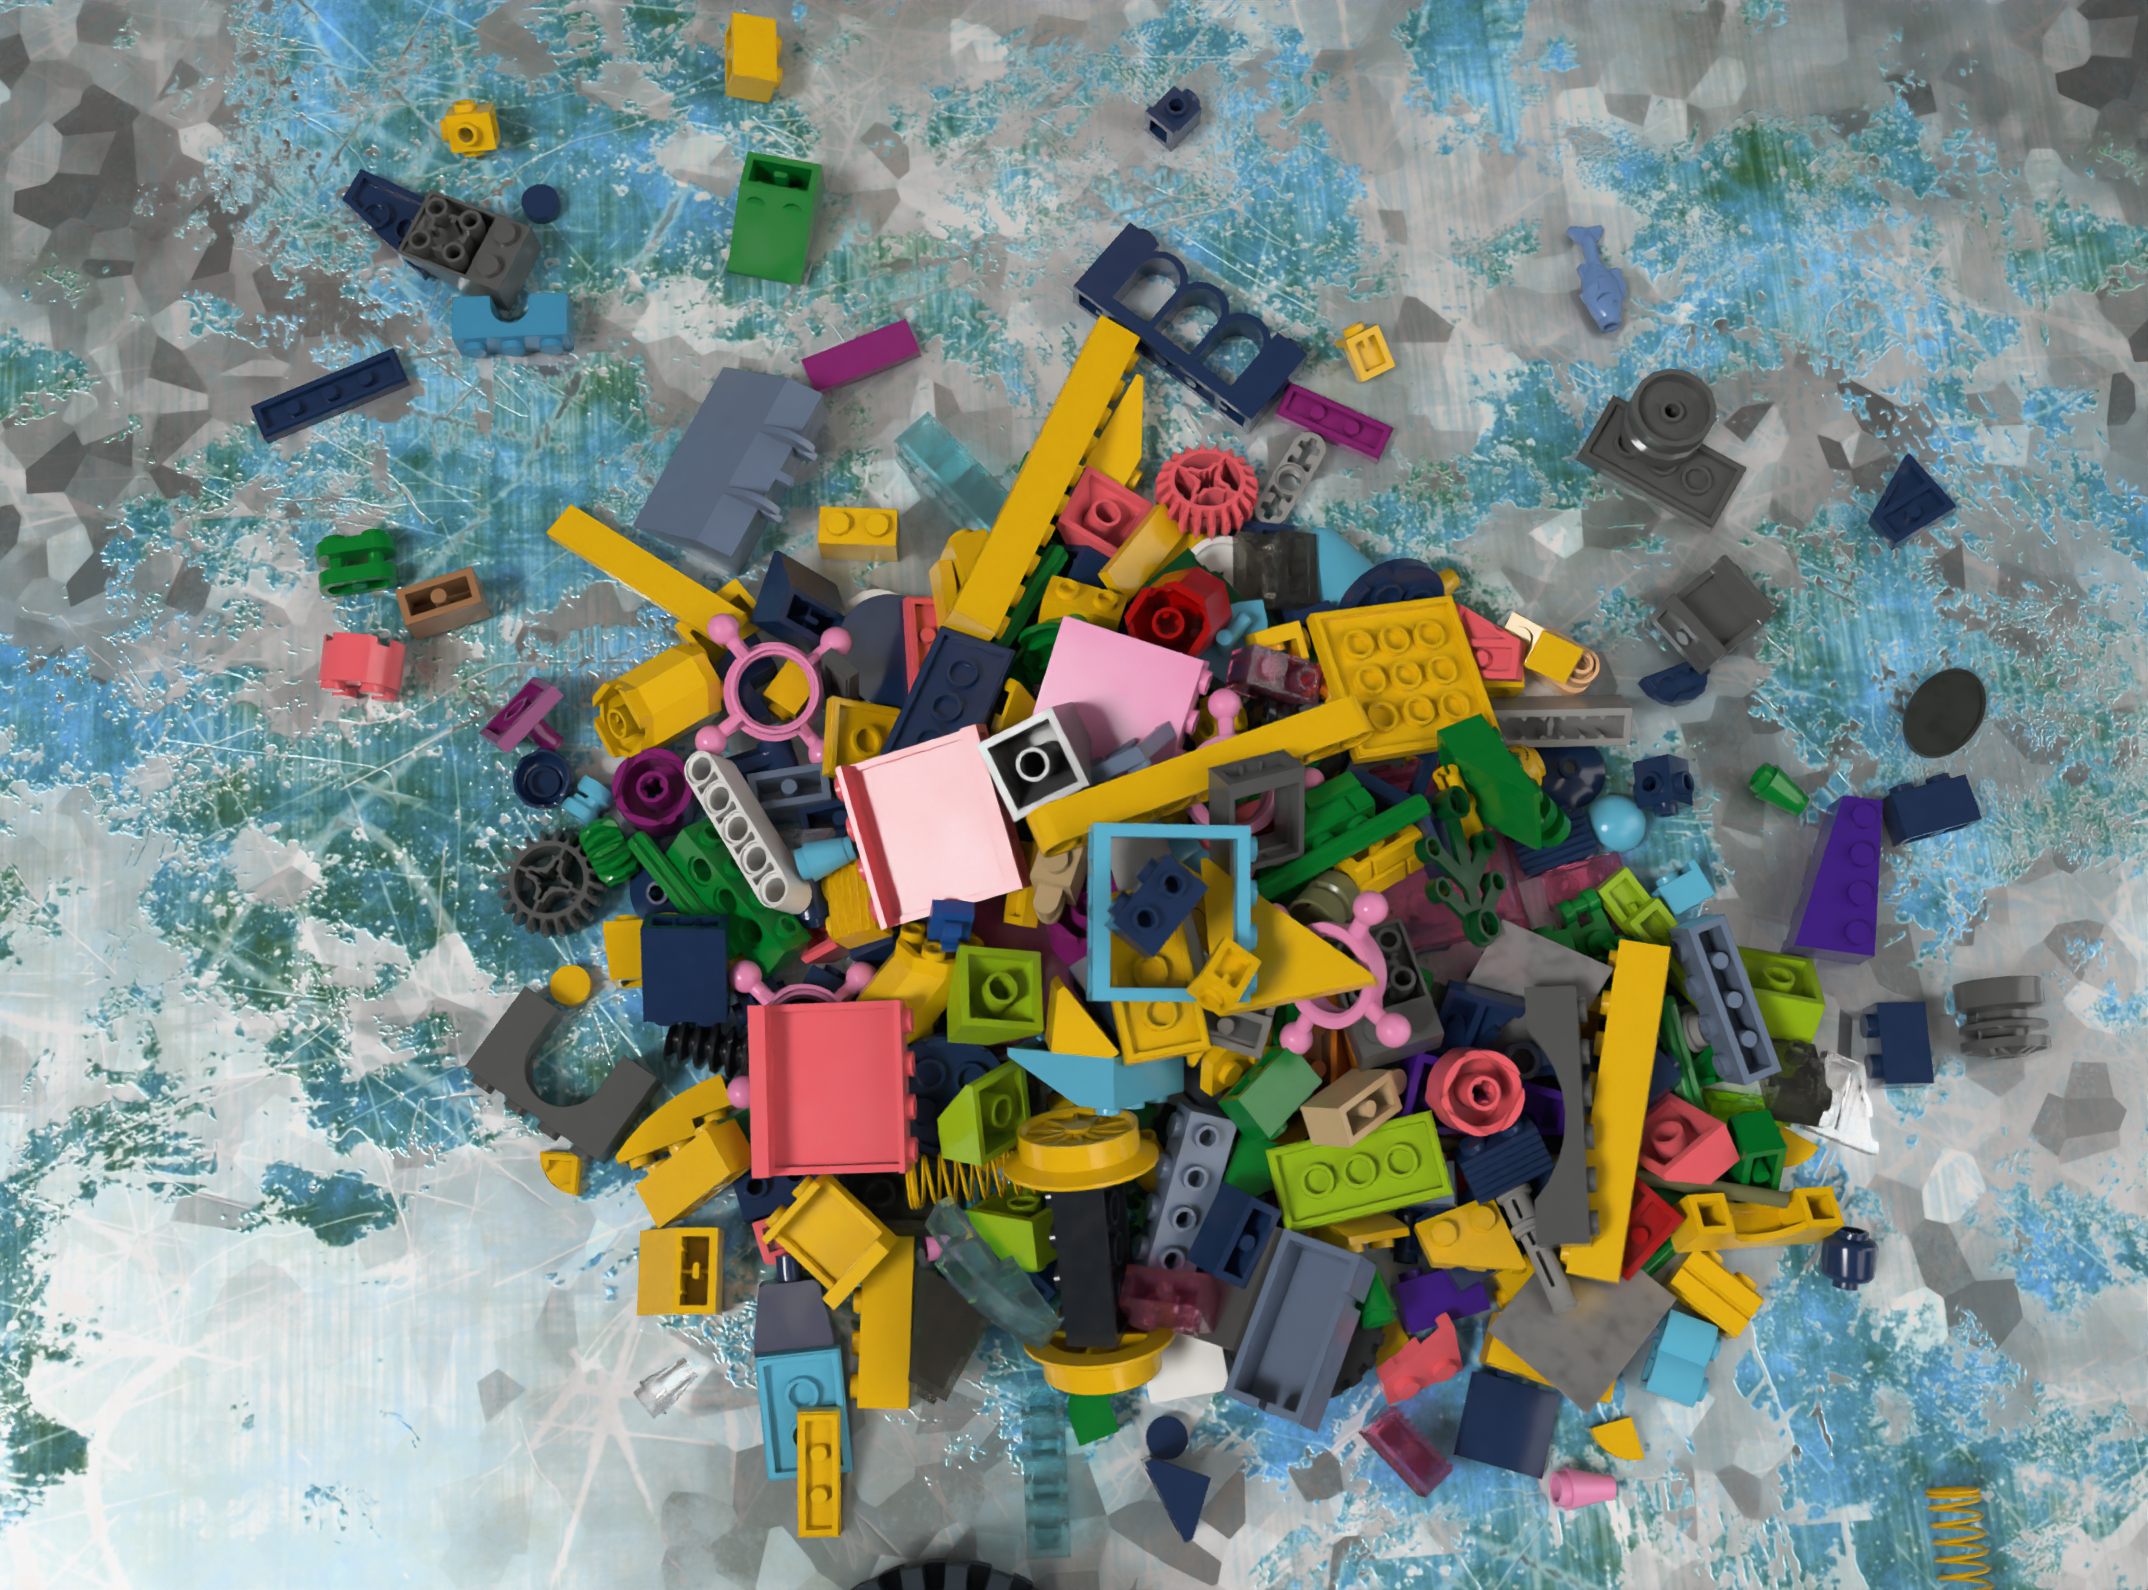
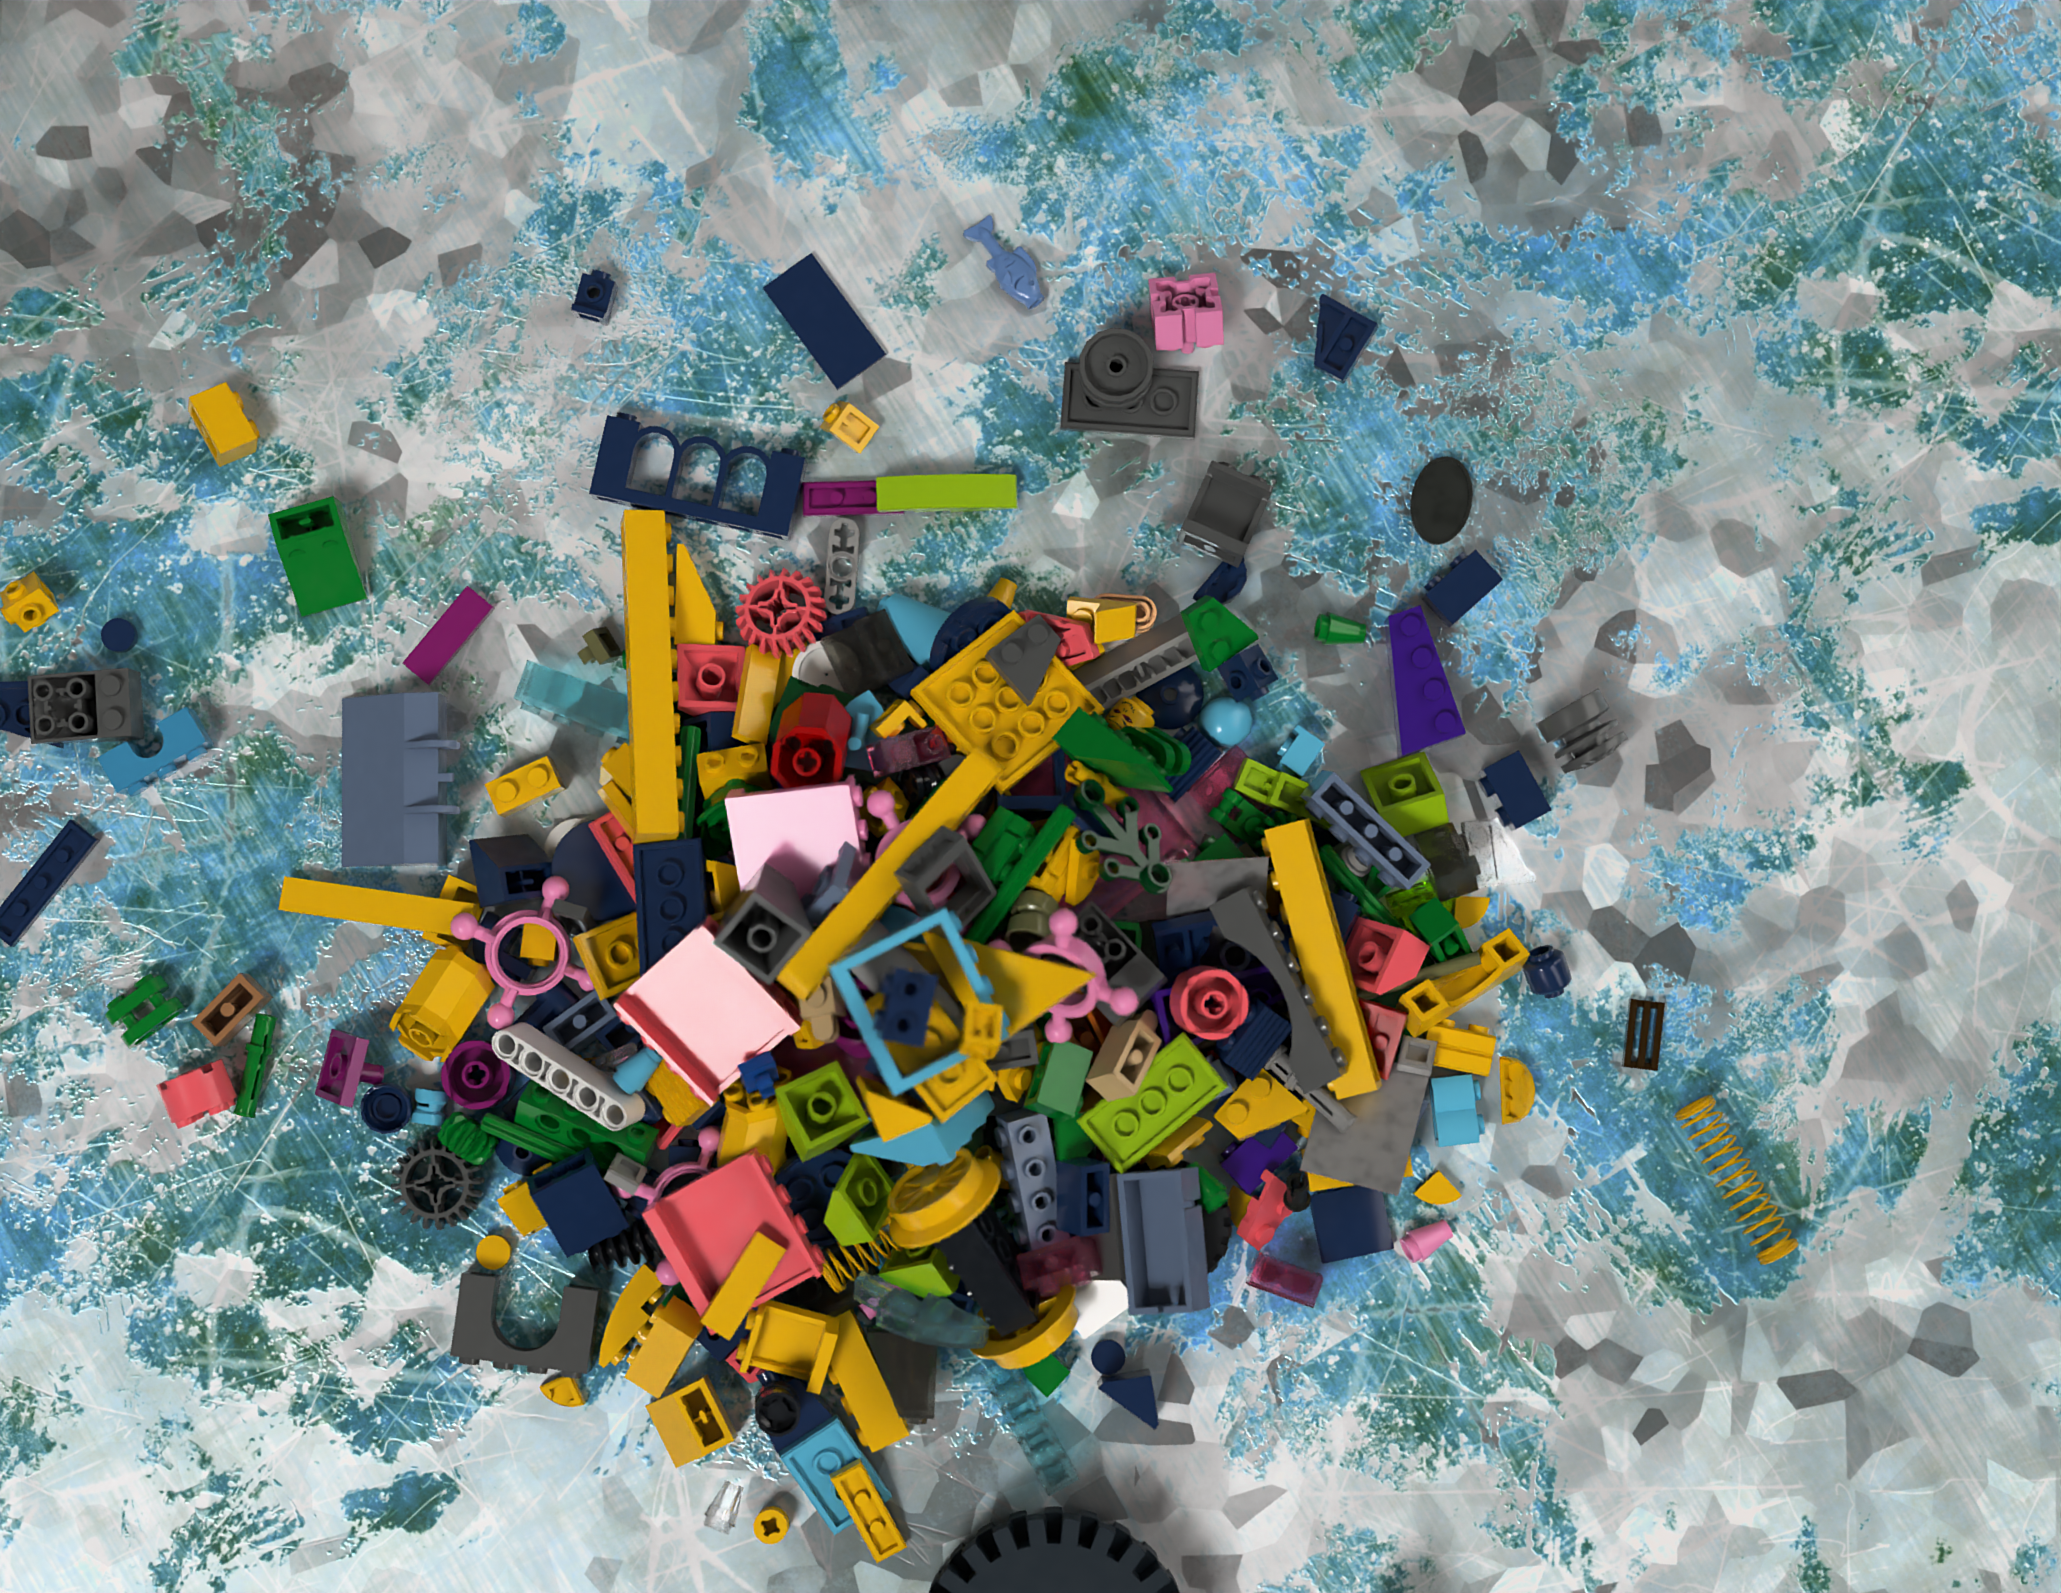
camera: 20 degrees left, 10 degrees up
dark blue pin [1390,1210,1423,1264] -> none
none -> green pin [233,1013,278,1118]
none -> olive tile [577,627,622,665]
none -> light grey tile [603,1152,648,1196]
none -> yellow tile [698,1231,786,1341]
none -> yellow wheel [753,1506,790,1544]
none -> black wheel [755,1381,800,1437]
none -> dark blue piece [763,253,886,391]
none -> lime slope [876,474,1018,513]
none -> dark grey wing [985,614,1061,707]
none -> yellow plate [1065,837,1100,906]
none -> bright pink brick [1148,273,1224,354]
none -> green wing [1180,595,1259,672]
none -> pearl dark grey pin [1283,1173,1311,1212]
none -> light grey tile [1396,1035,1437,1077]
none -> yellow plate [1499,1056,1535,1125]
none -> dark brown tile [1622,999,1665,1071]

